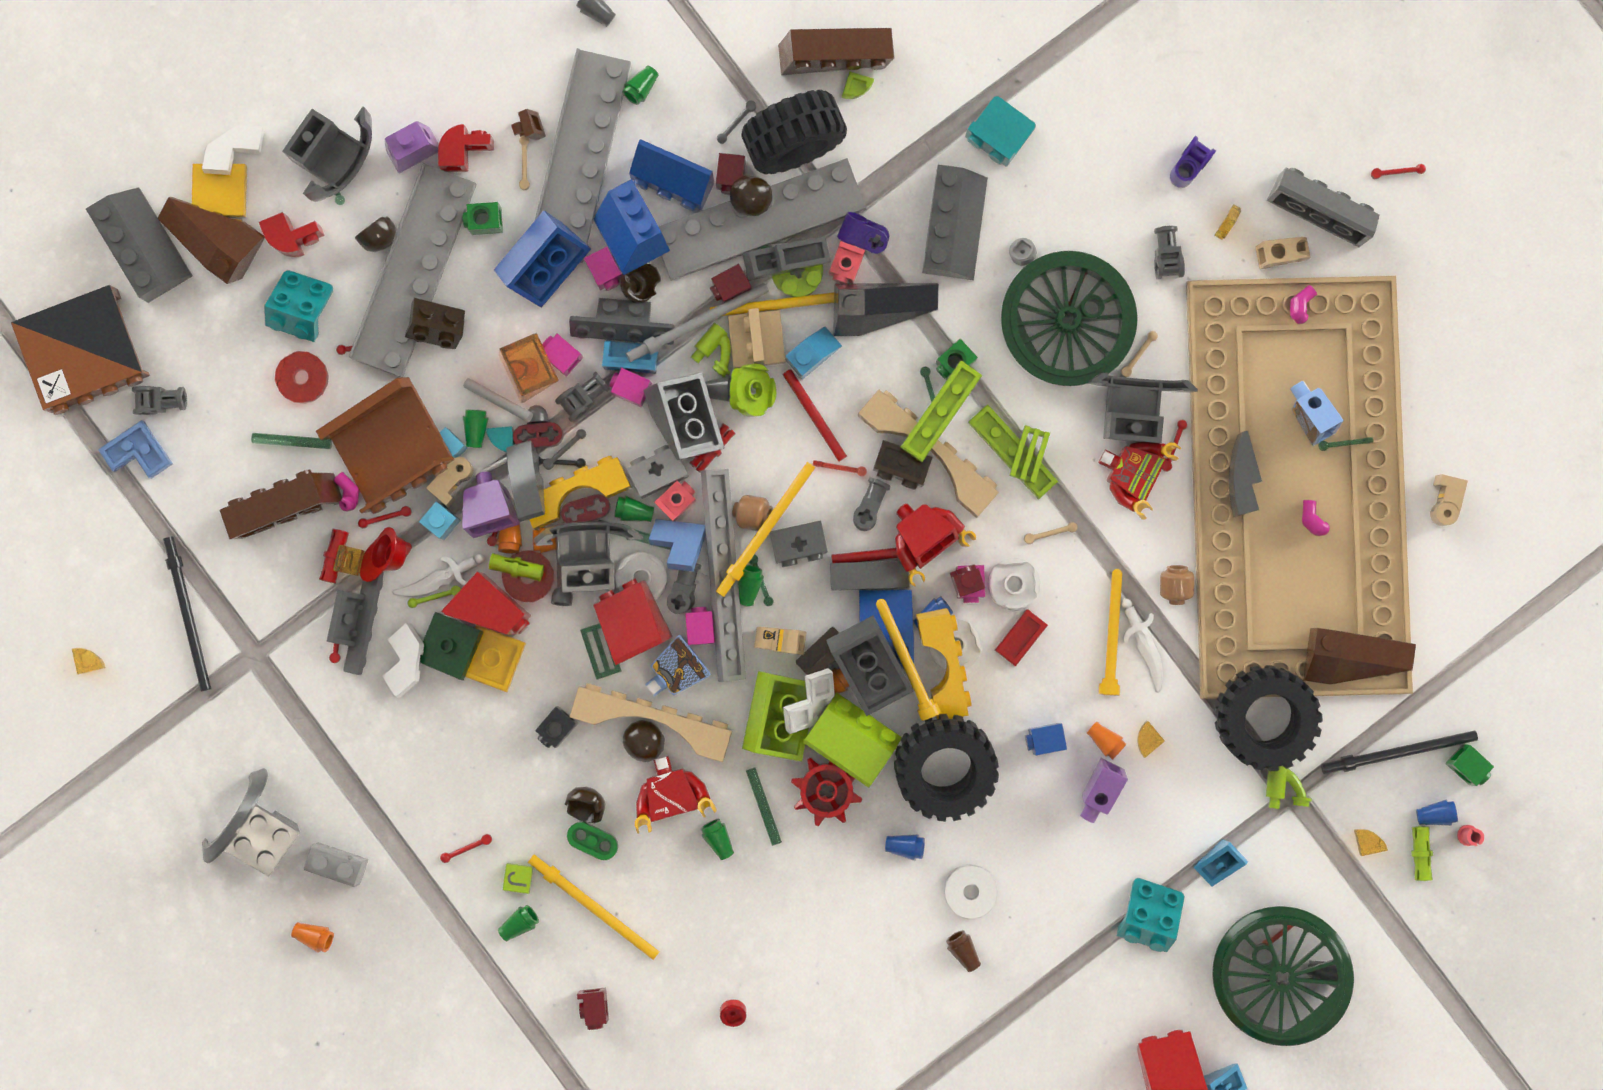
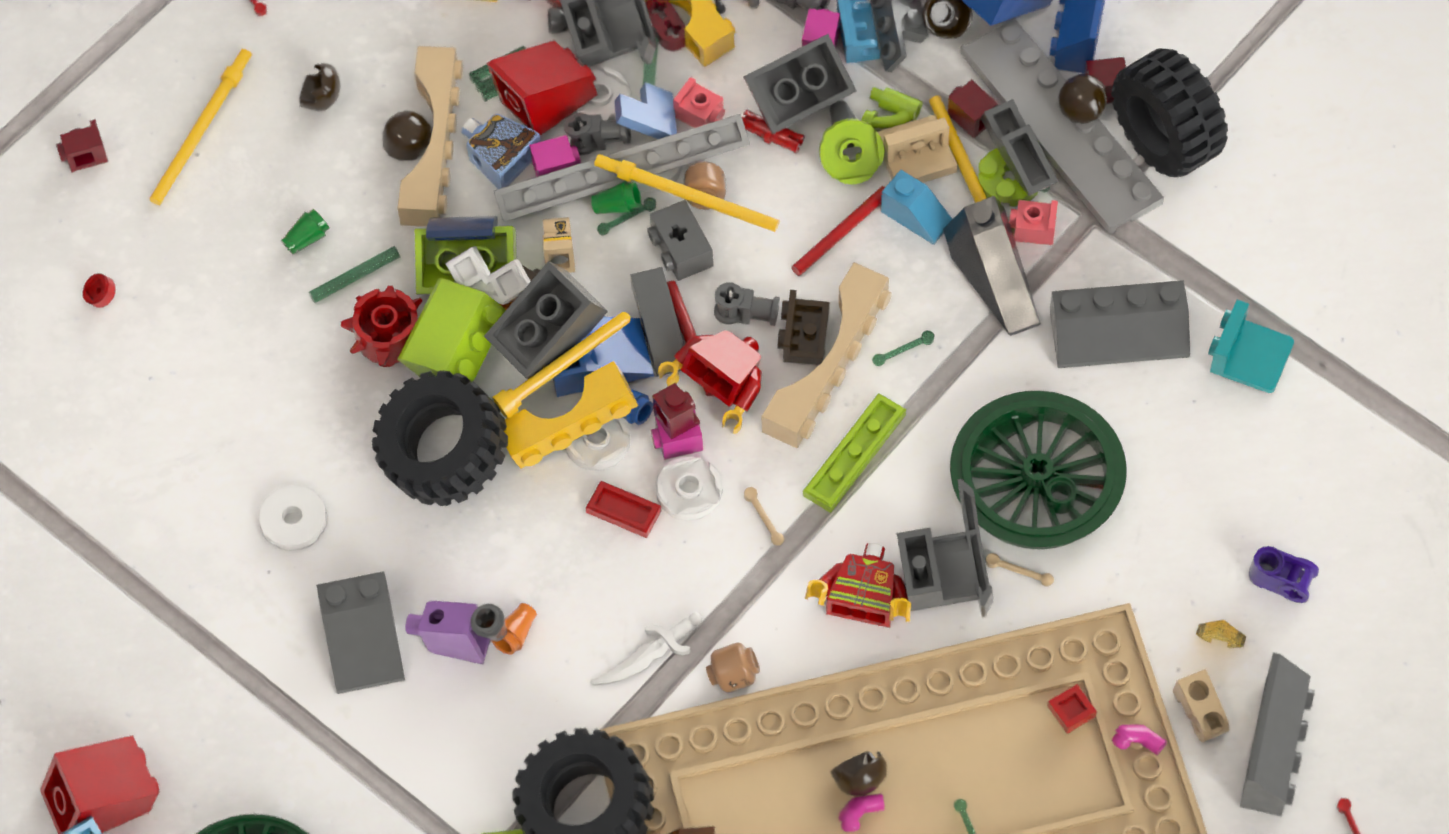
camera: 80 degrees right, 25 degrees down
green cone [498,905,539,942] -> none
lime tile [503,863,533,894] -> none
black brick [535,706,578,748] -> none
green plate [567,822,618,860] -> none
green cone [614,495,654,522] -> none
light grey bar [626,283,769,362] -> none
light grey brick [627,445,689,499] -> none
red torso [635,756,717,834] -> none
reddish brown wedge [778,28,894,75] -> none
clear red hinge [813,460,867,477] -> none
dark purple piece [837,212,890,254] -> none
lime tile [842,71,874,99] -> none
blue cone [885,834,925,861] -> none
lime tile [900,361,982,462] -> none
green brick [936,338,978,380] -> none
reddish brown cone [946,930,981,972] -> none
light grey tile [1009,238,1037,266] -> none
lime tile [1009,425,1050,484] -> none
blue brick [1025,723,1067,756] -> none
yellow piece [1098,569,1122,696] -> none
teal bracket [1116,878,1185,952] -> none
clear yellow tile [1137,721,1165,758] -> none
dark grey connector [1154,226,1185,279] -> none
red hinge [1162,420,1187,472] -> none
dark azure slope [1194,839,1248,887] -> none
dark grey slope [1229,431,1262,517] -> none
light blue torso [1290,381,1344,446] -> none
none -> dark grey slope [316,571,405,694]
none -> dark blue slope [426,216,498,241]
none -> dark grey cone [470,604,507,641]
none -> dark brown hair [830,751,887,796]
none -> red plate [1047,684,1097,734]

